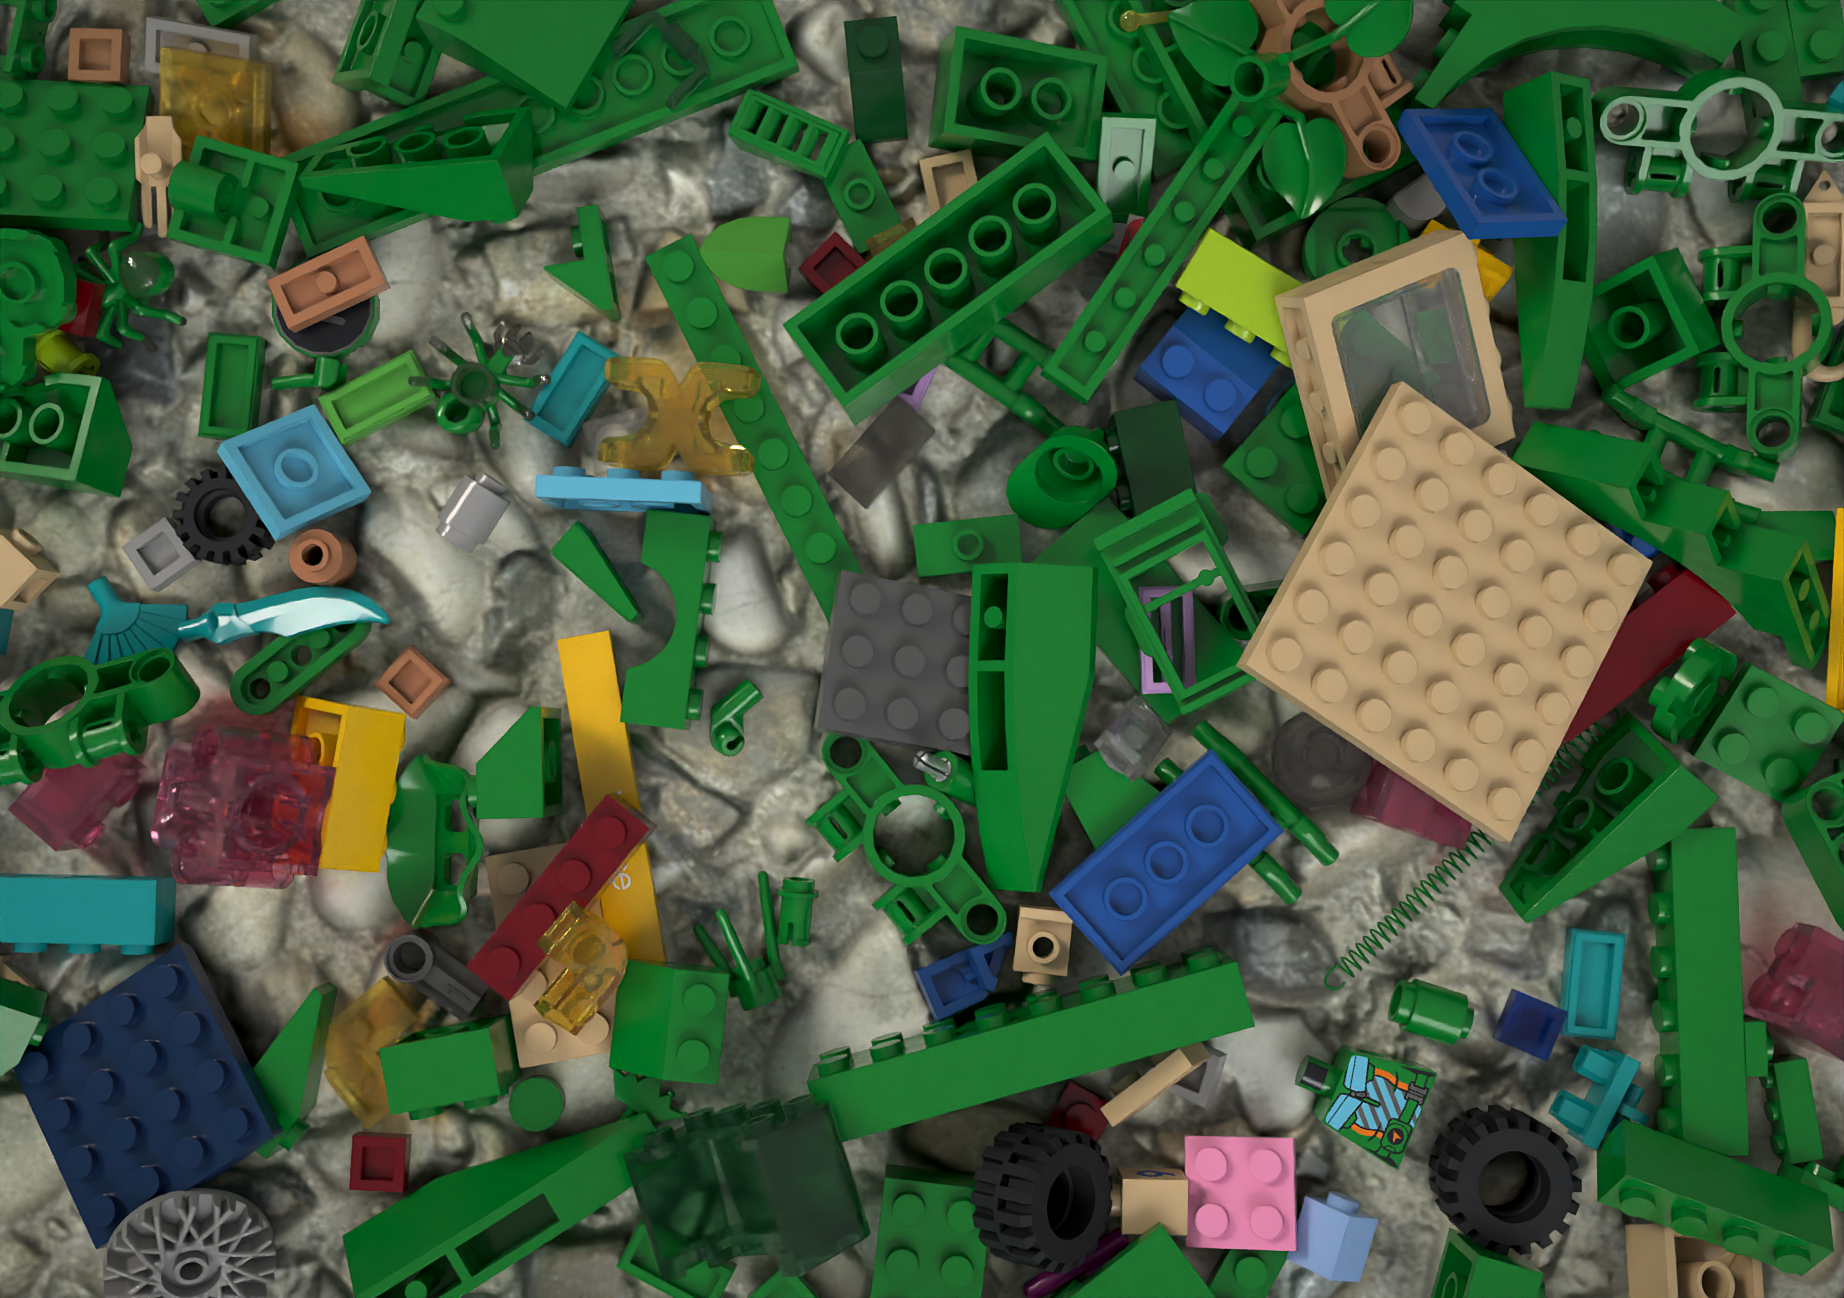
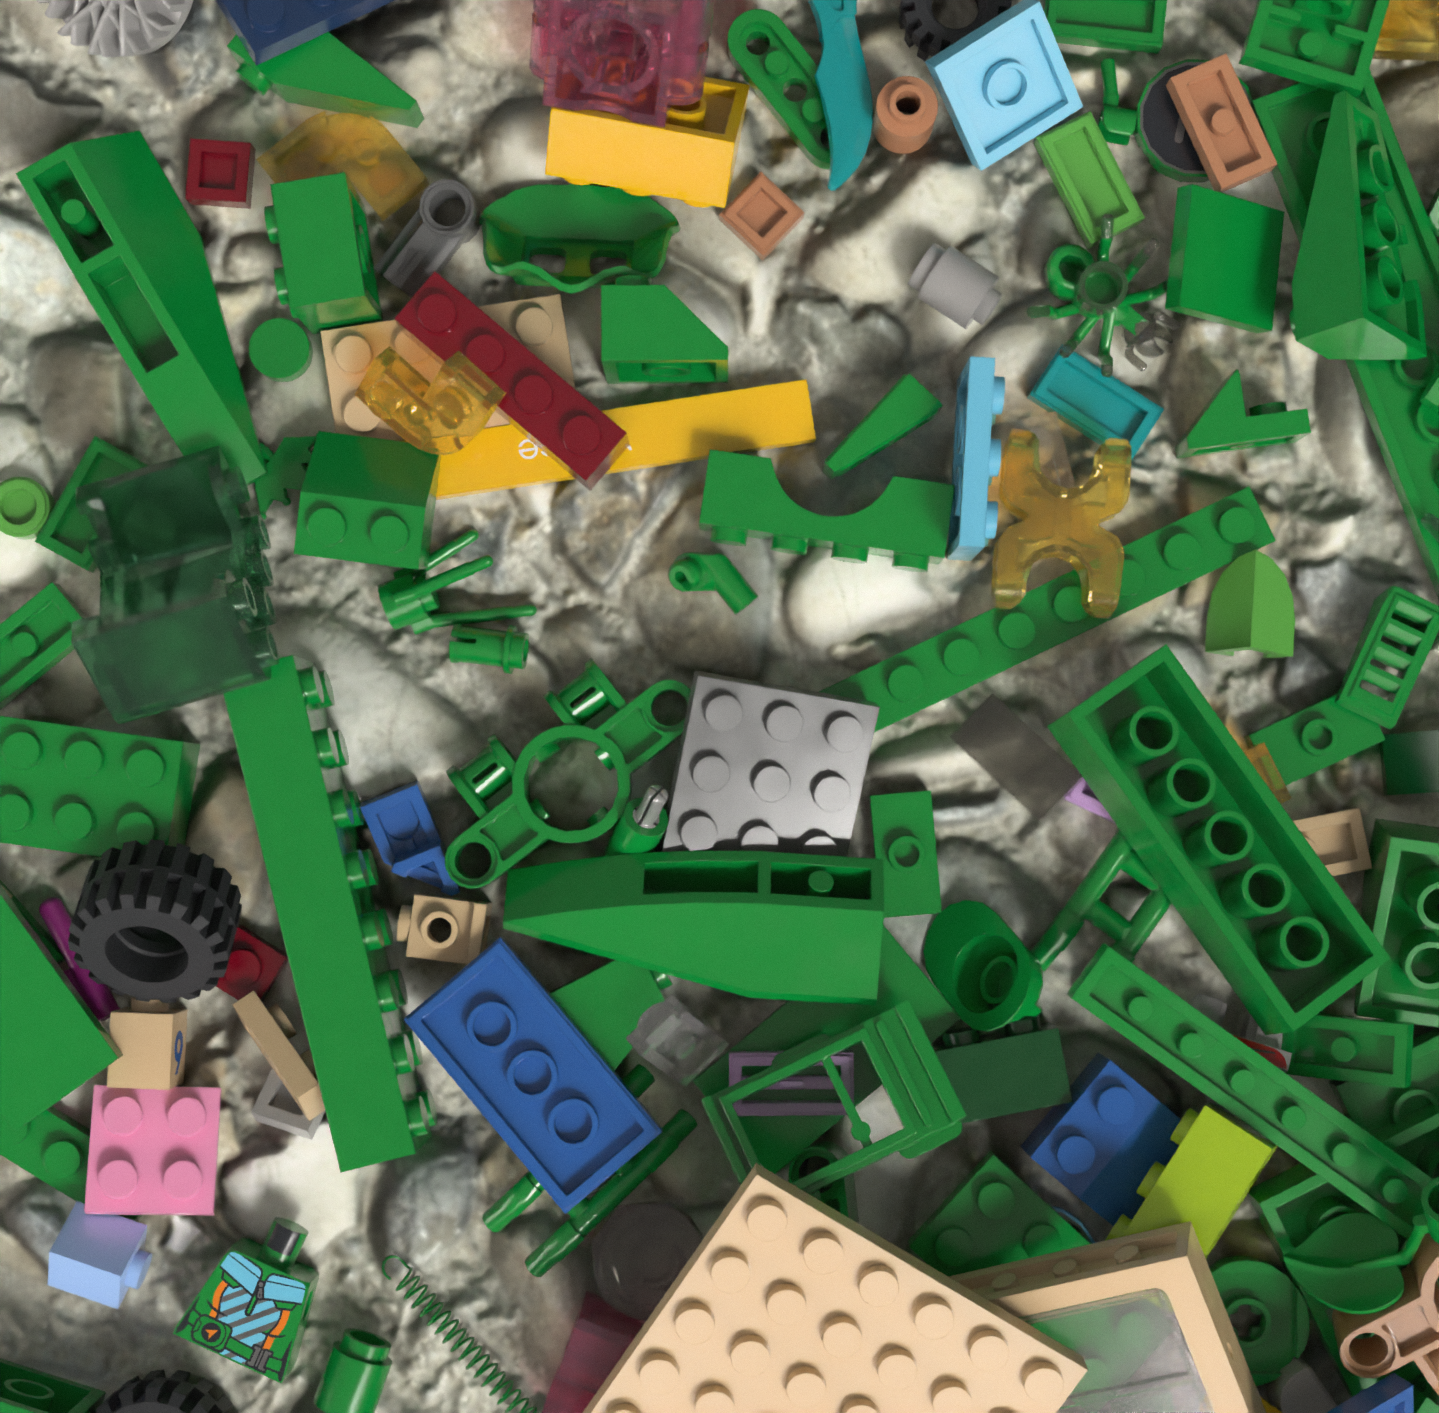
camera: 90 degrees right, 0 degrees up
dark red plate [798,231,867,295] -> none
none -> green tile [1165,184,1285,334]

